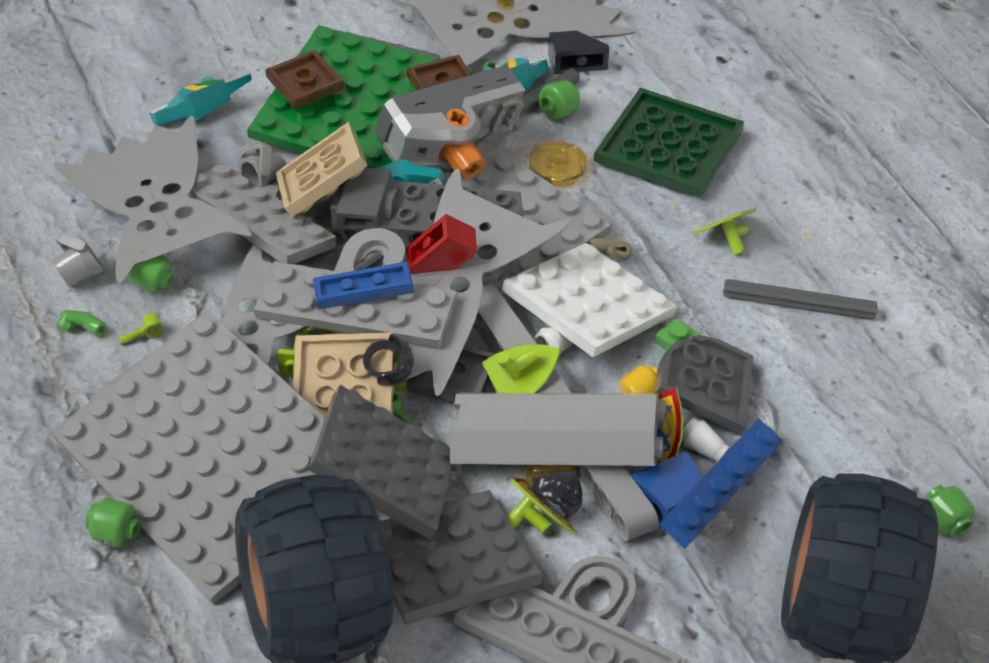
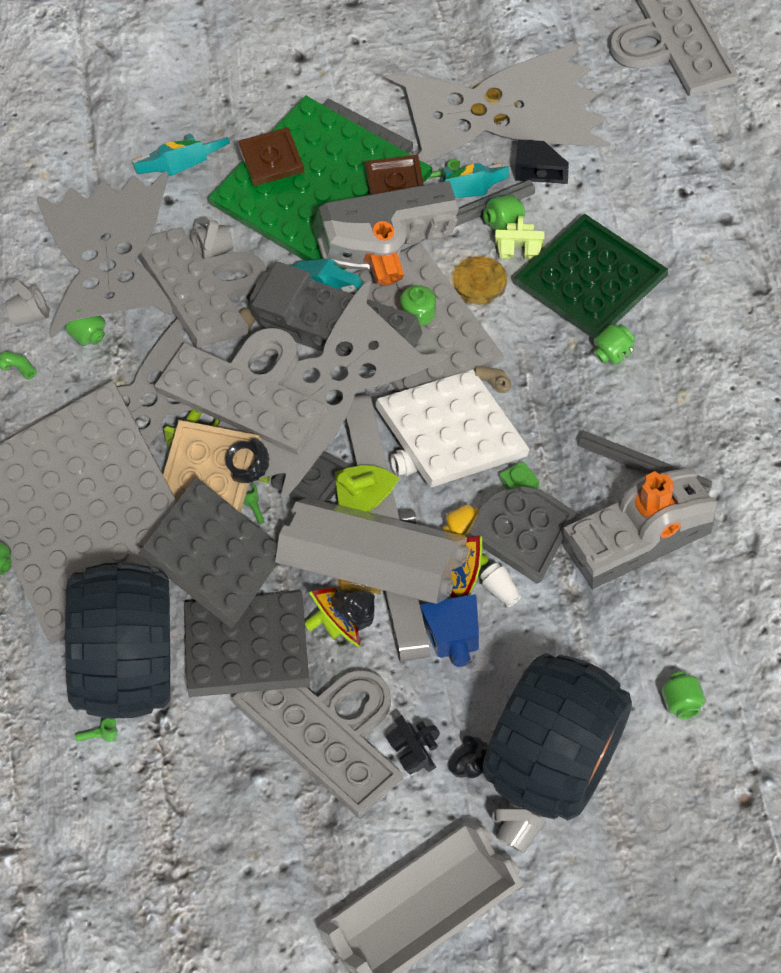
camera: 20 degrees right, 10 degrees up
lime hand [118,313,162,345] -> none
tan plate [276,122,367,217] -> none
blue tile [313,261,414,310] -> none
red slope [406,214,477,274] -> none
blue plate [659,418,783,549] -> none
lime shield [692,208,756,255] -> none
none -> black hips [385,715,440,775]
none -> bright green head [400,285,436,326]
none -> black piece [449,735,488,779]
none -> yellowish green hips [495,216,545,260]
none -> light grey piece [563,469,717,590]
none -> bright green head [594,324,635,365]

